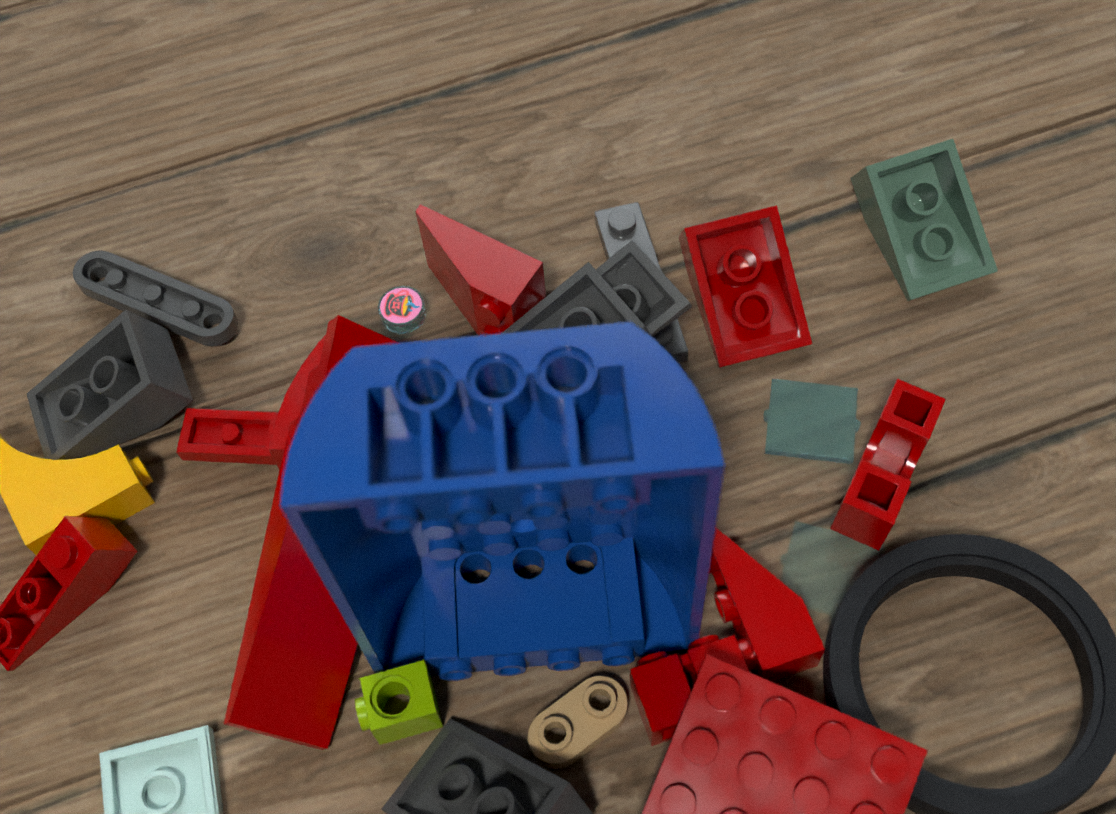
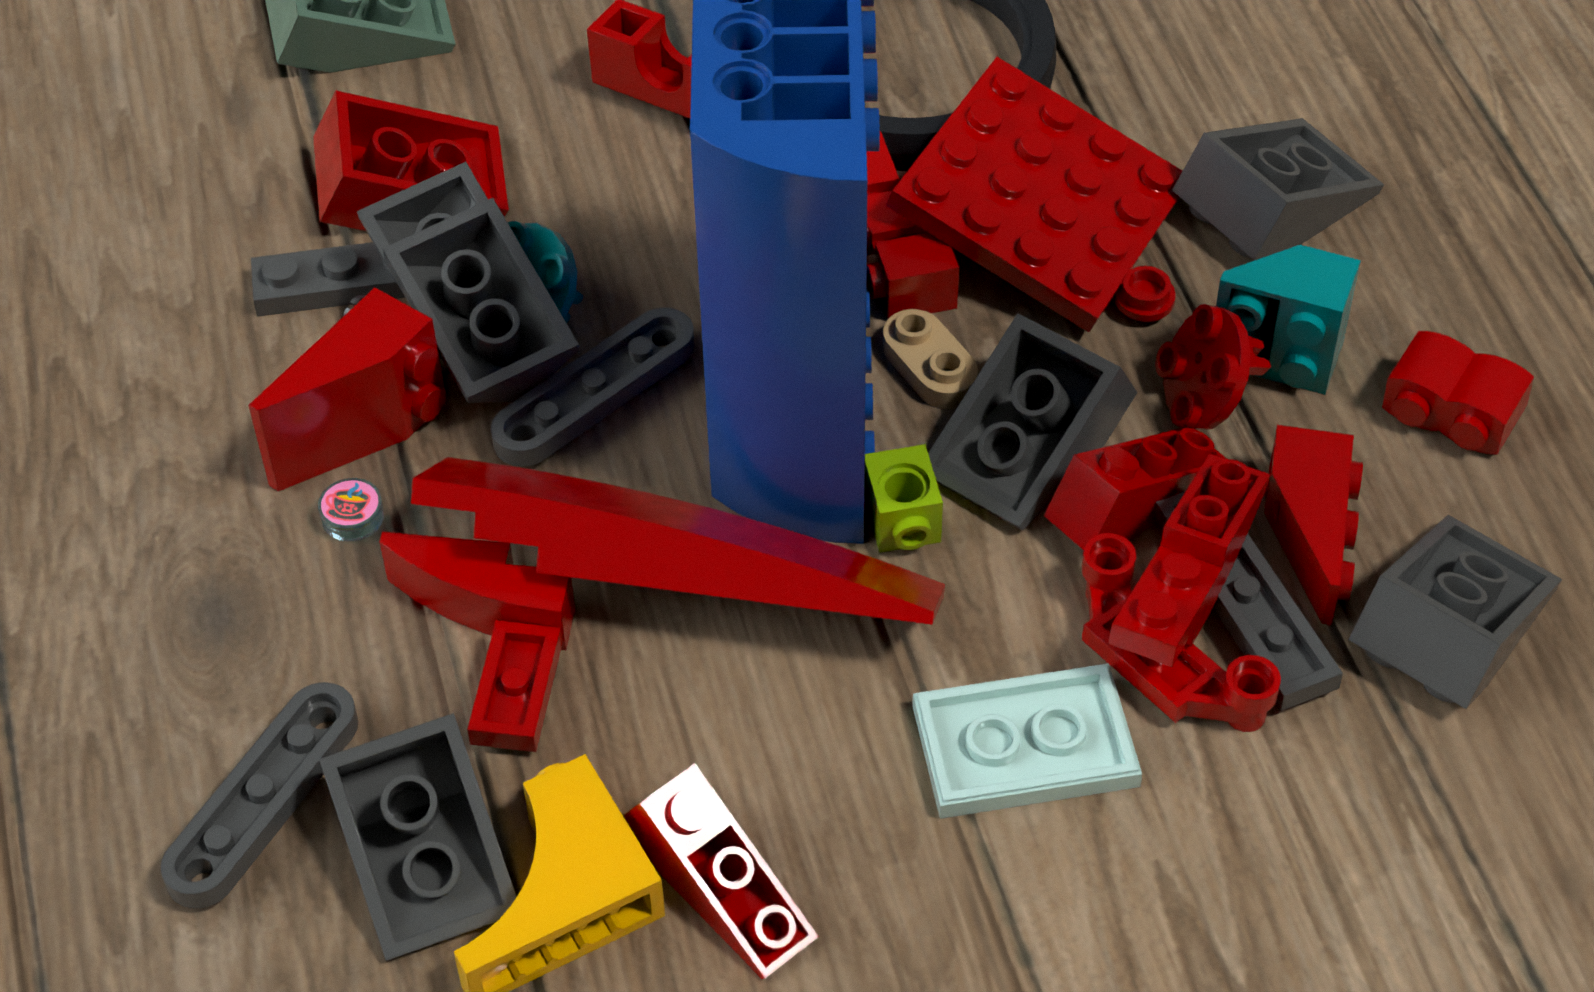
camera: 90 degrees left, 10 degrees down
clear light blue piece [763,379,861,464] -> none

